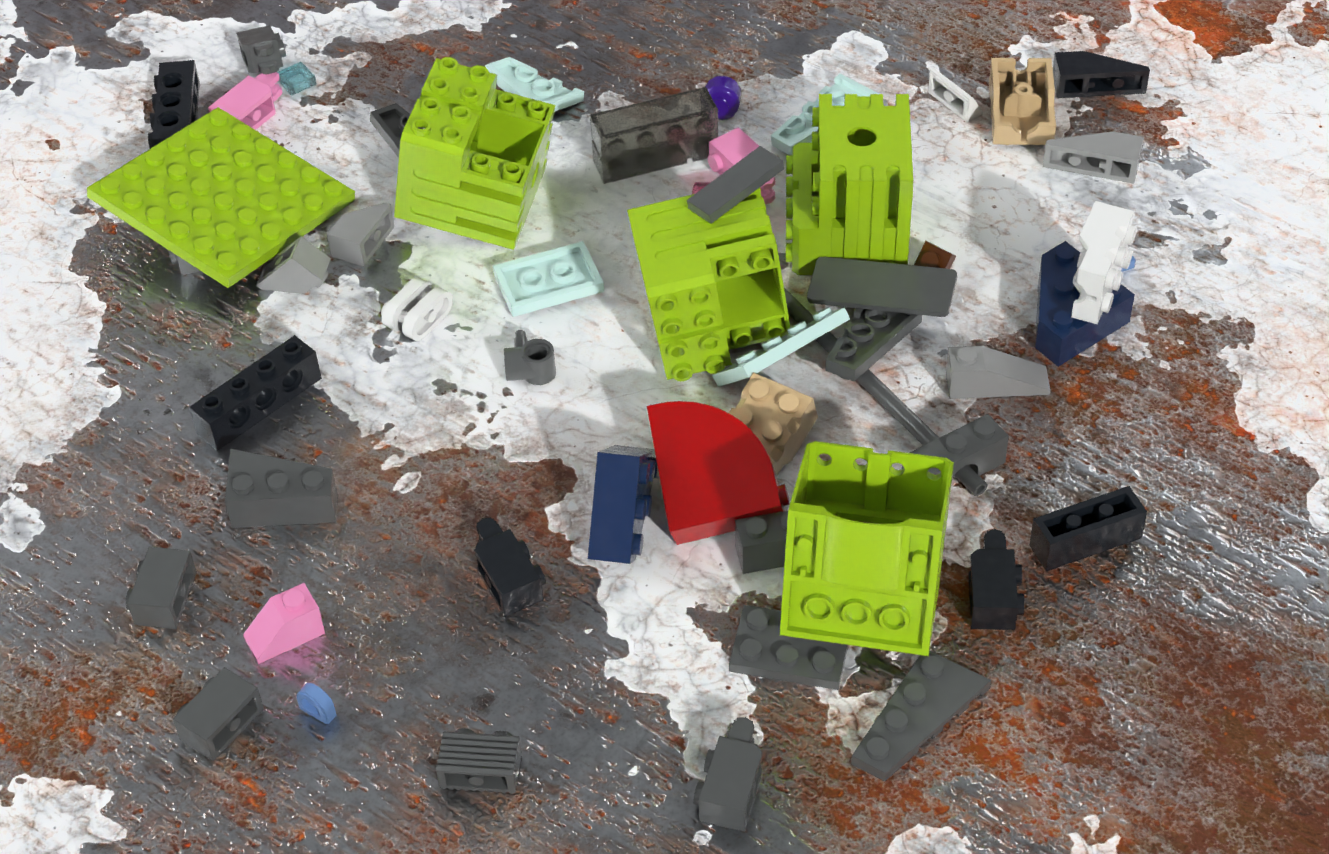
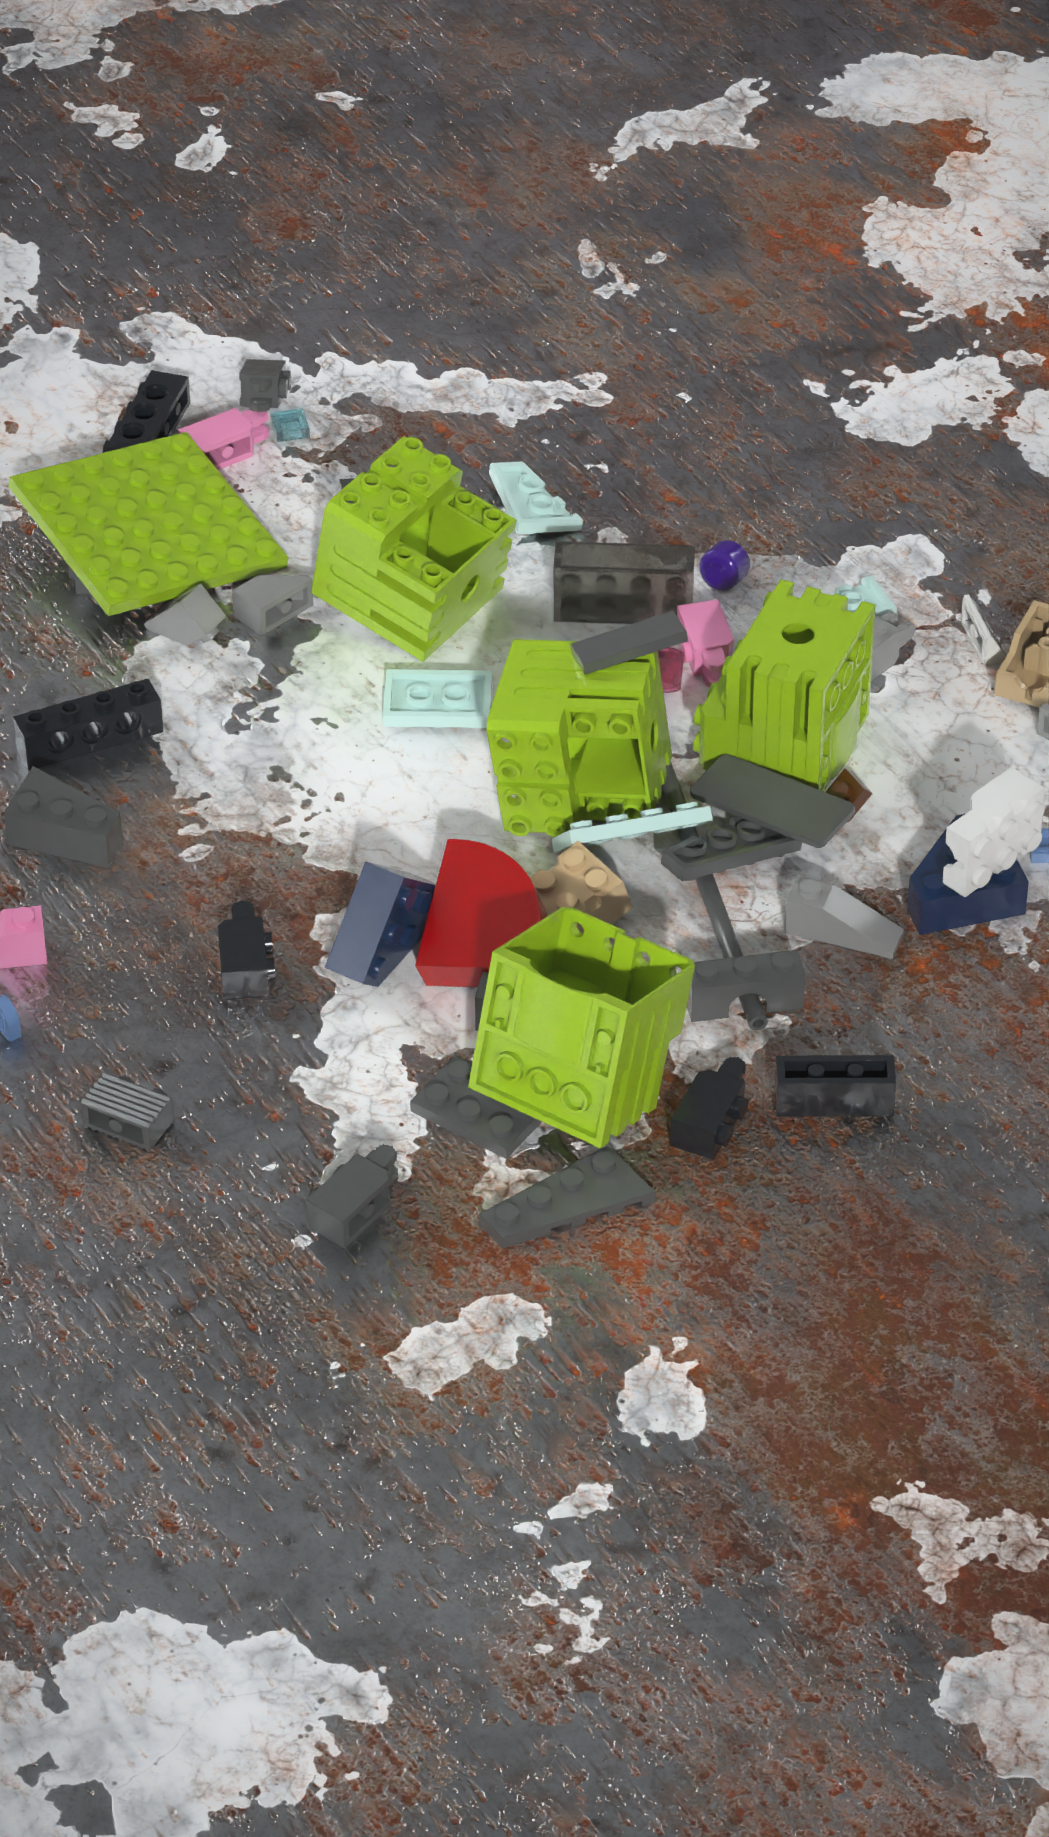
camera: 20 degrees right, 5 degrees down
white brick [381,278,453,341] -> none
dark grey piece [504,330,556,385] -> none

